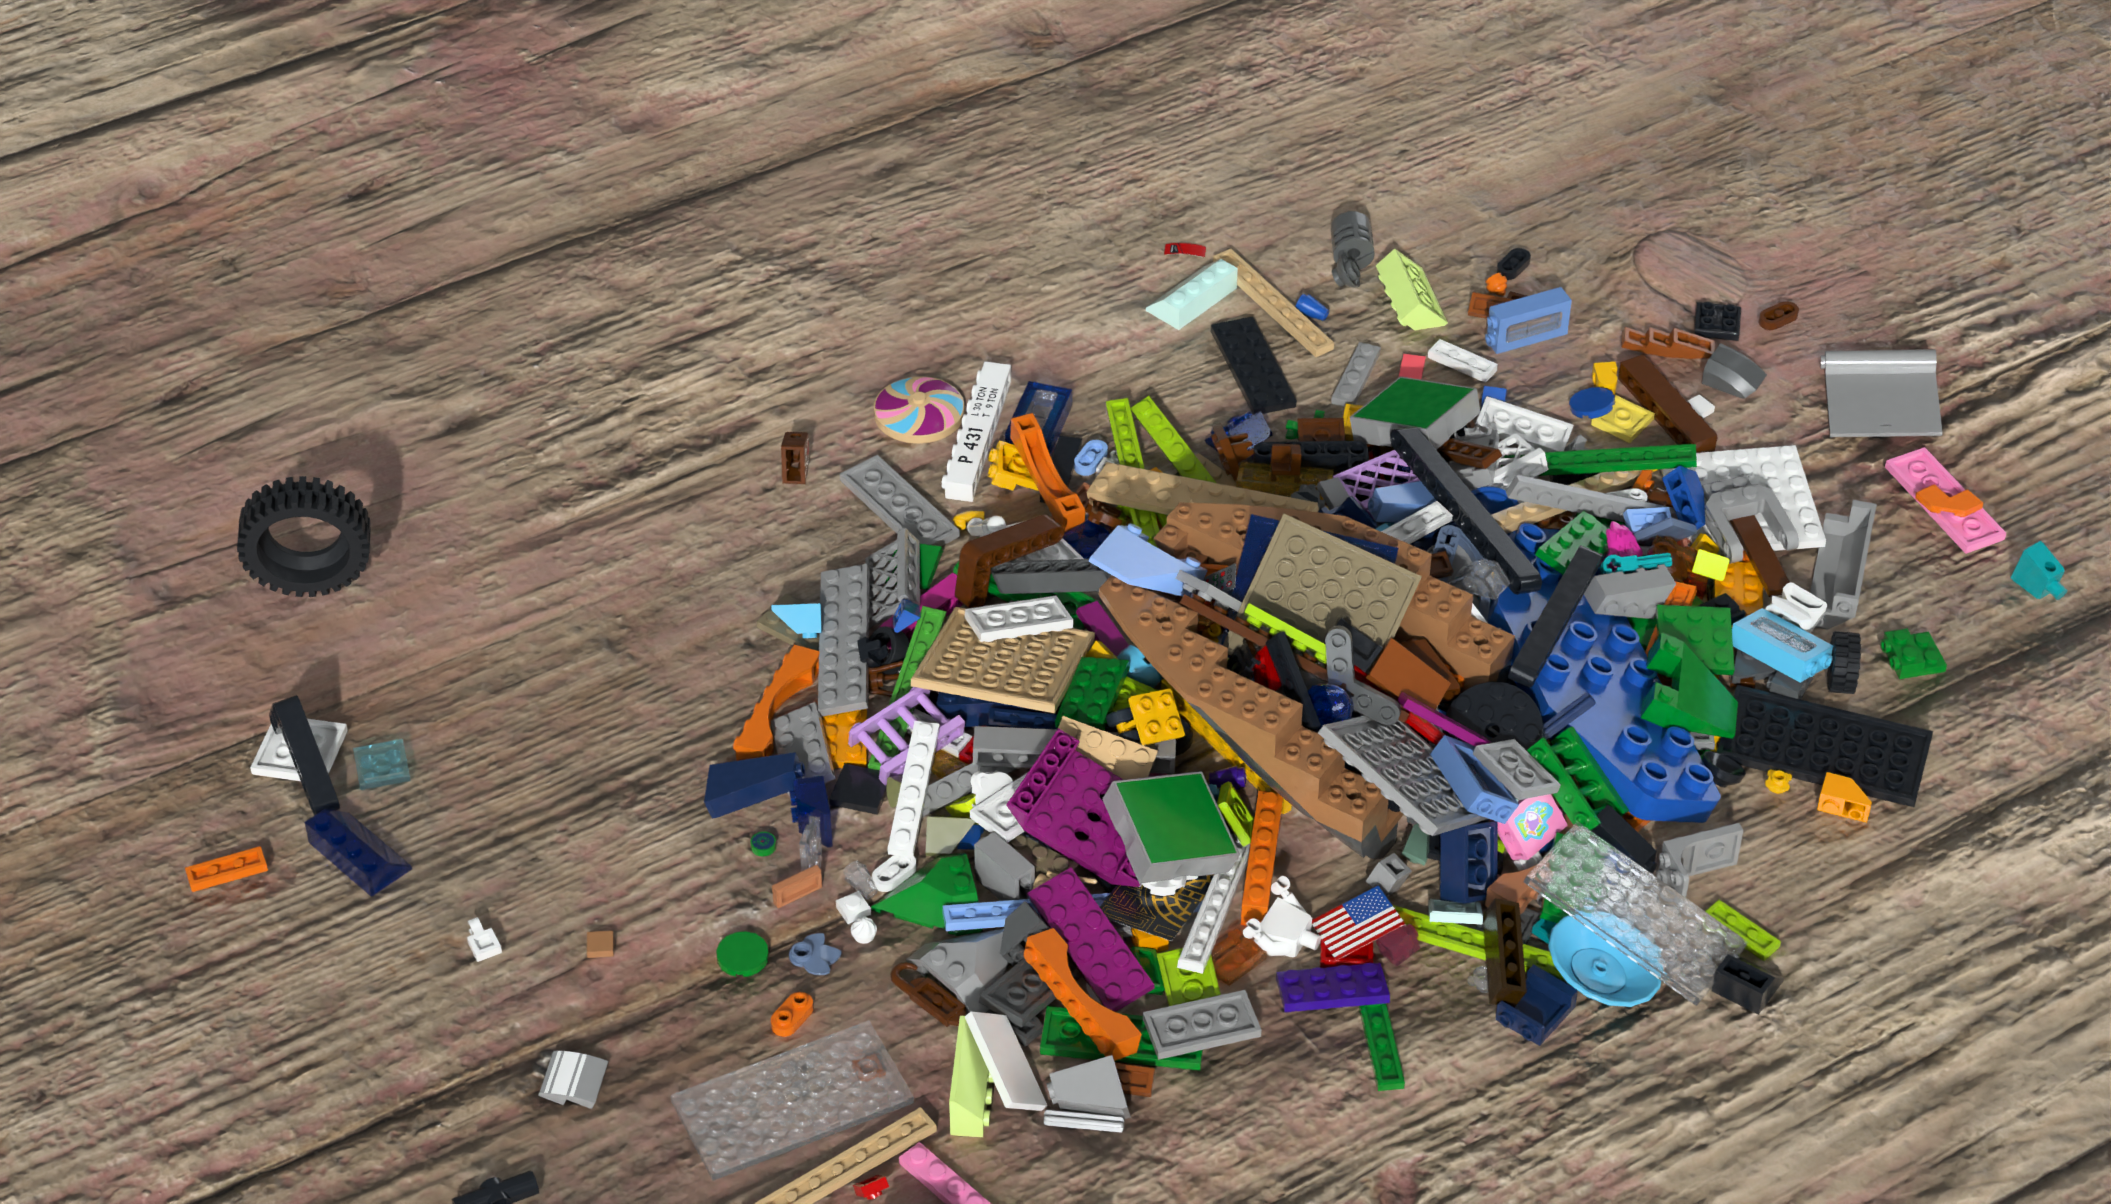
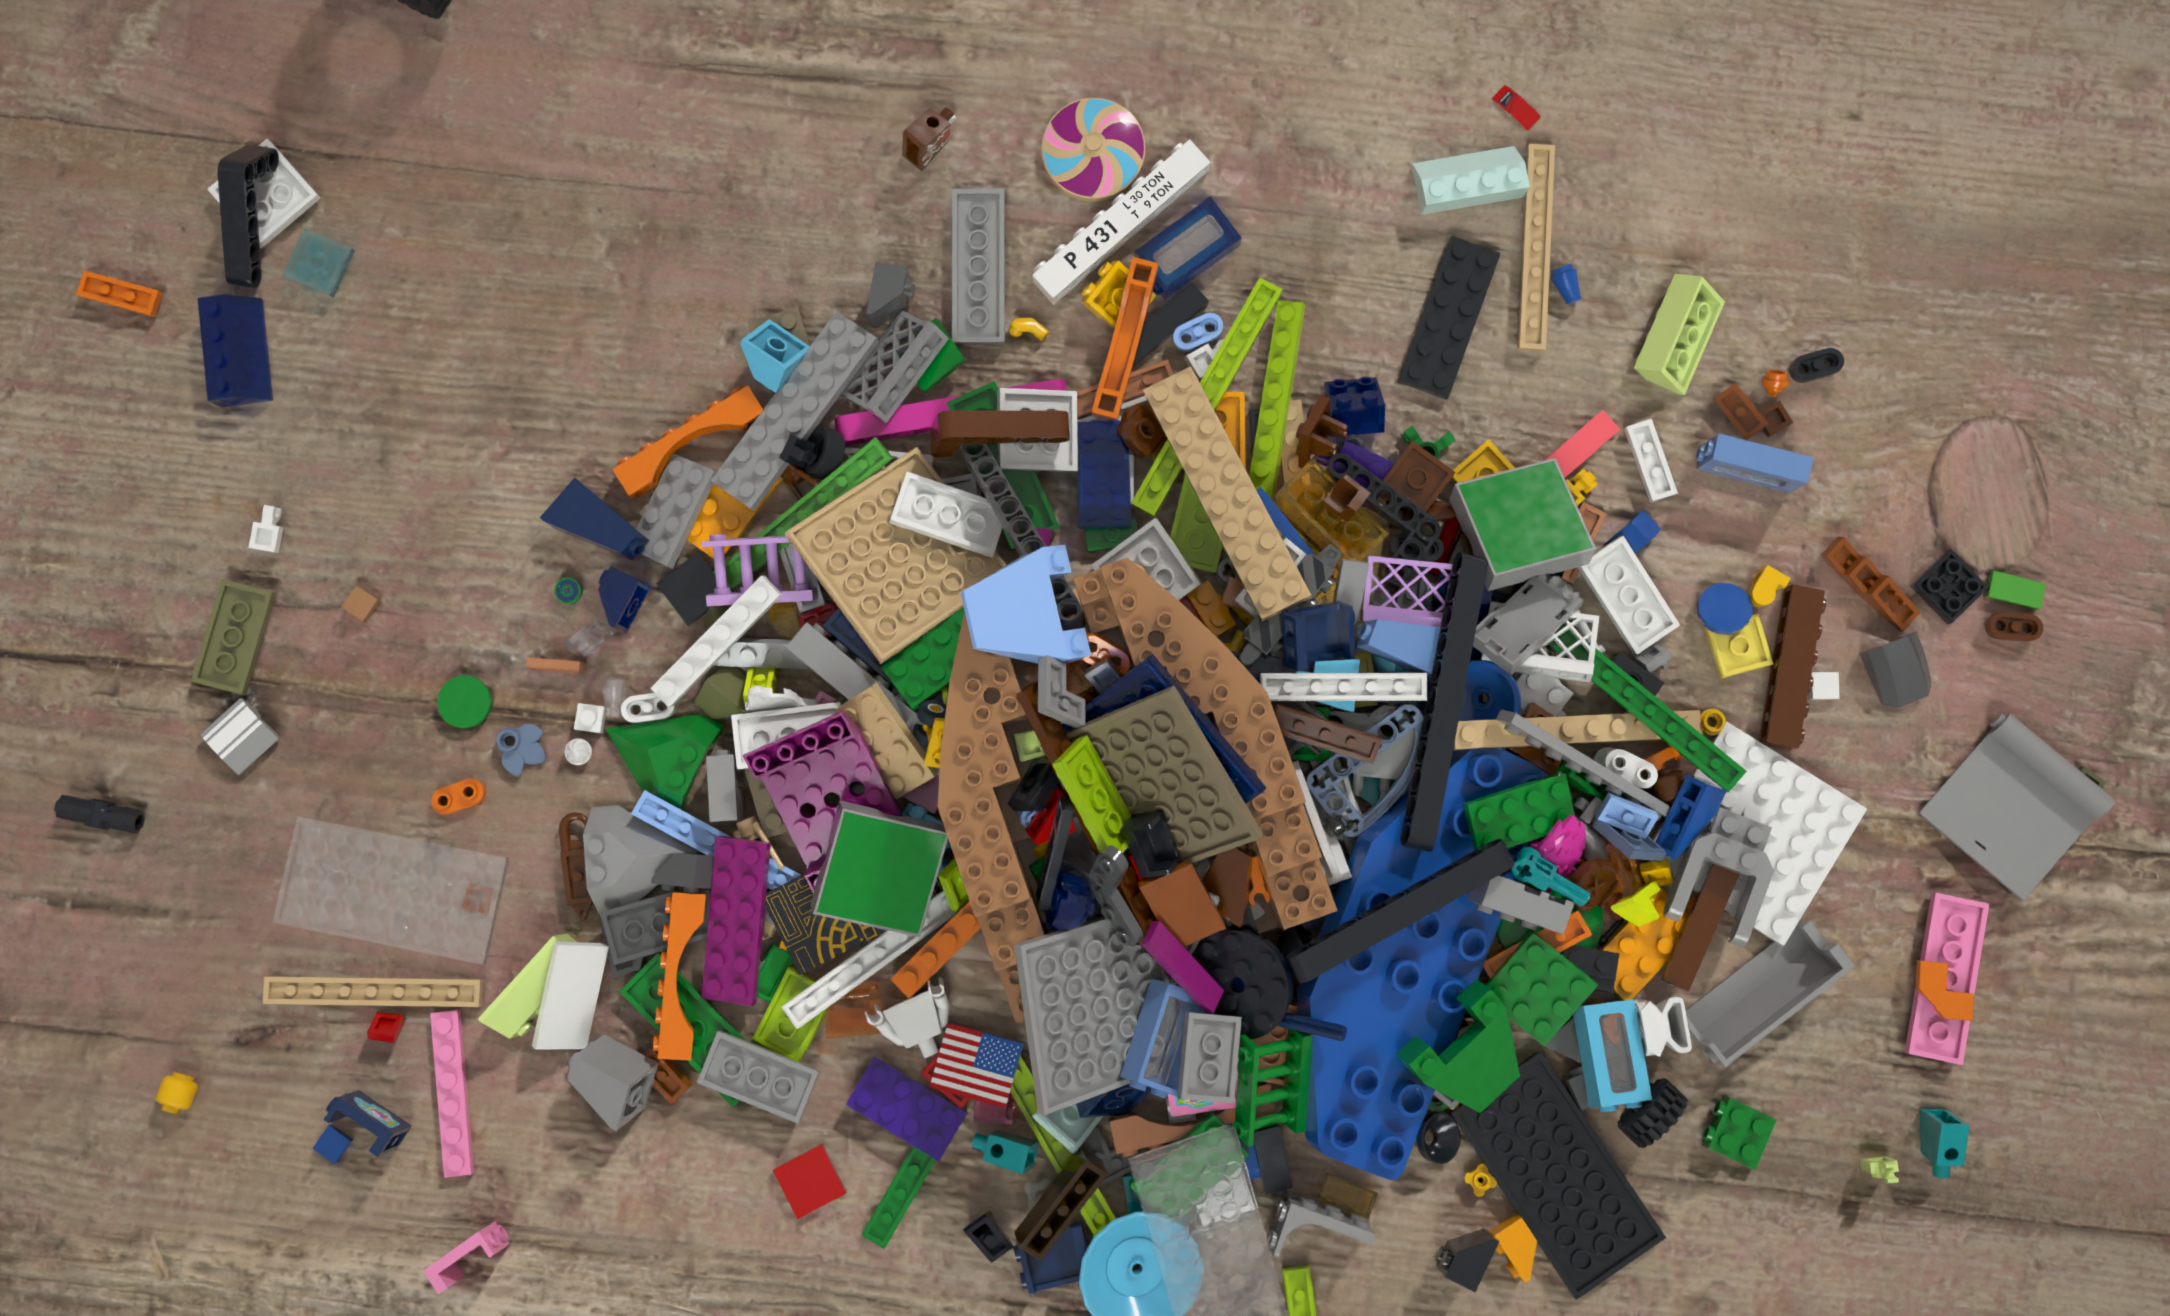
camera: 40 degrees right, 40 degrees up
blue slope [892,598,921,633] -> none
white plate [967,516,1006,537] -> none
dark grey sticker [1203,563,1236,601] -> none
dark grey cylinder [1331,211,1375,288] -> none
light grey plate [1331,342,1381,407] -> none
reddish brown tile [1437,438,1502,469] -> none
clear slope [1447,558,1510,600] -> none
none -> olive plate [191,579,276,695]
none -> red tile [773,1143,847,1220]
none -> dark grey slope [866,262,915,328]
none -> black slope [963,1211,1013,1263]
none -> teal torso [972,1130,1040,1174]
none -> black slope [1435,1228,1499,1292]
none -> yellowish green plate [1860,1156,1899,1184]
none -> bright green tile [1984,571,2046,610]

